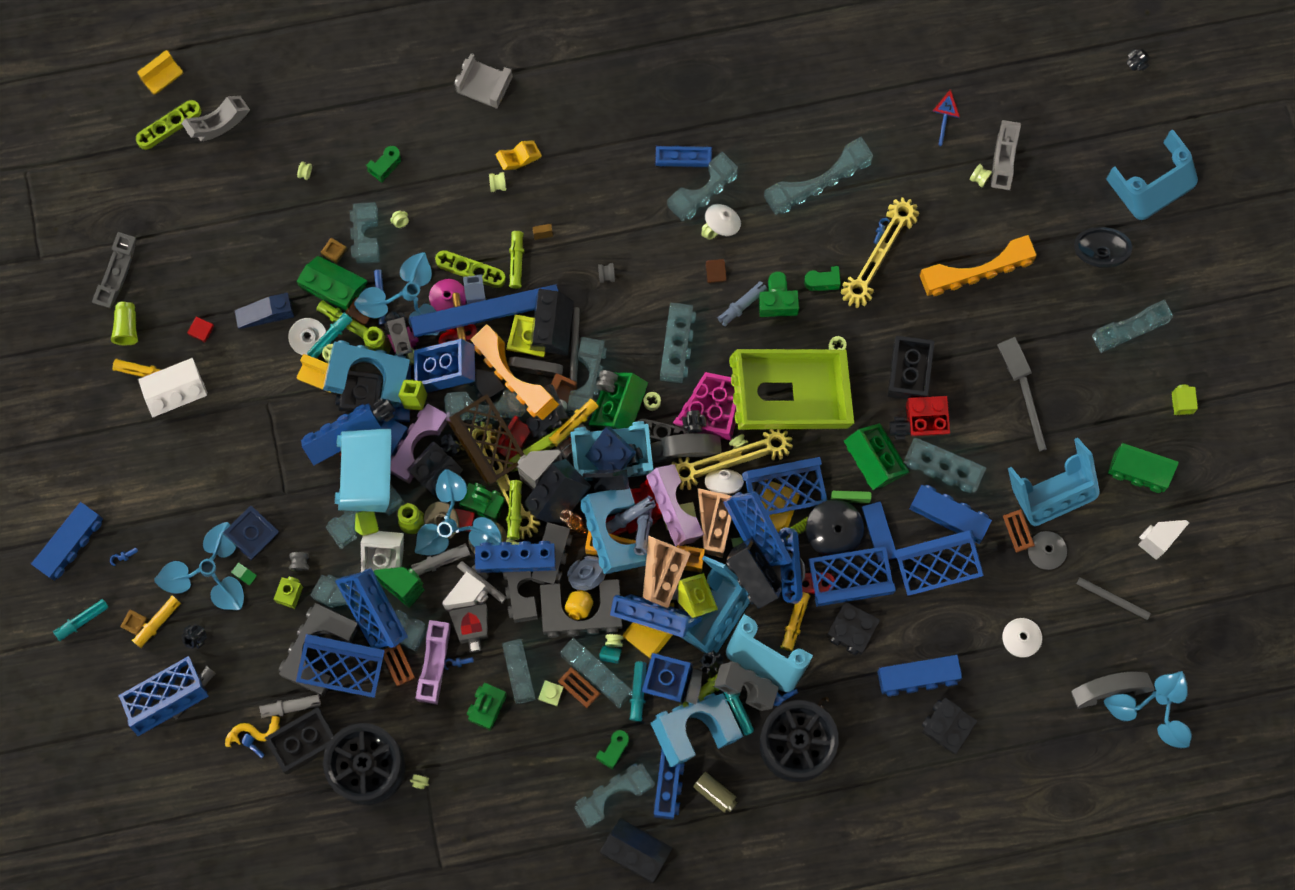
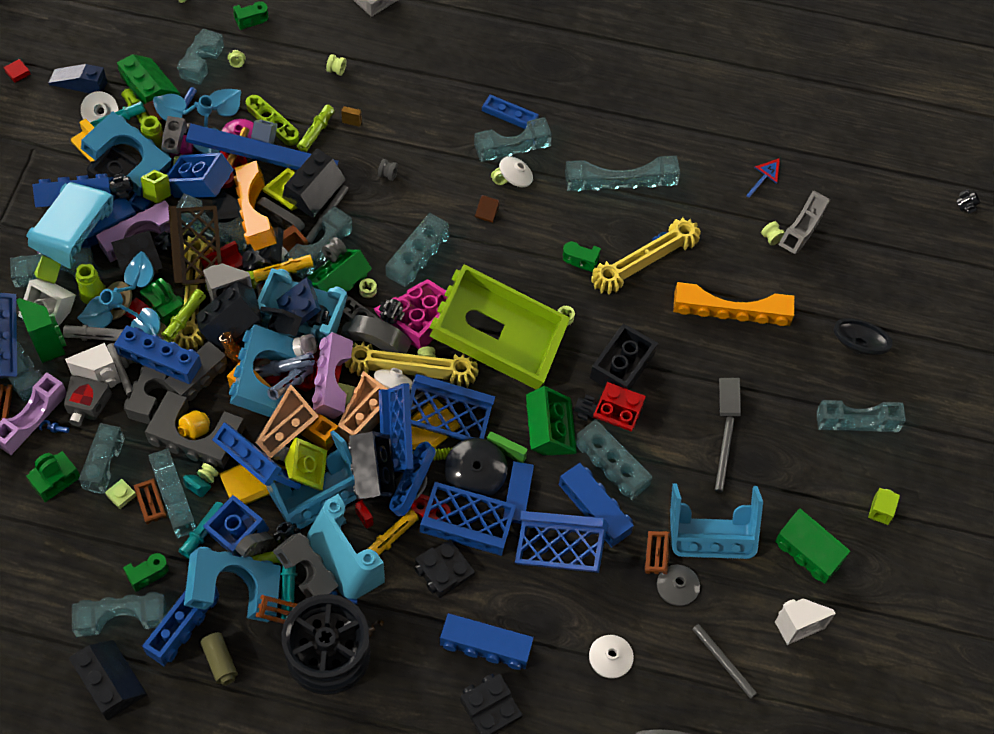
camera: 20 degrees right, 15 degrees down
pearl gold tile [320,238,347,264] -> none
yellow slope [495,141,542,170] -> none
sand blue tile [567,556,606,591] -> none
sand blue pin [717,281,767,326] -> none
green brick [759,272,799,317] -> none
dark azure windscreen [1106,130,1198,220] -> none
none -> dark orange tile [255,595,297,624]
none -> white tile [293,334,318,356]
none -> red tile [355,500,373,529]

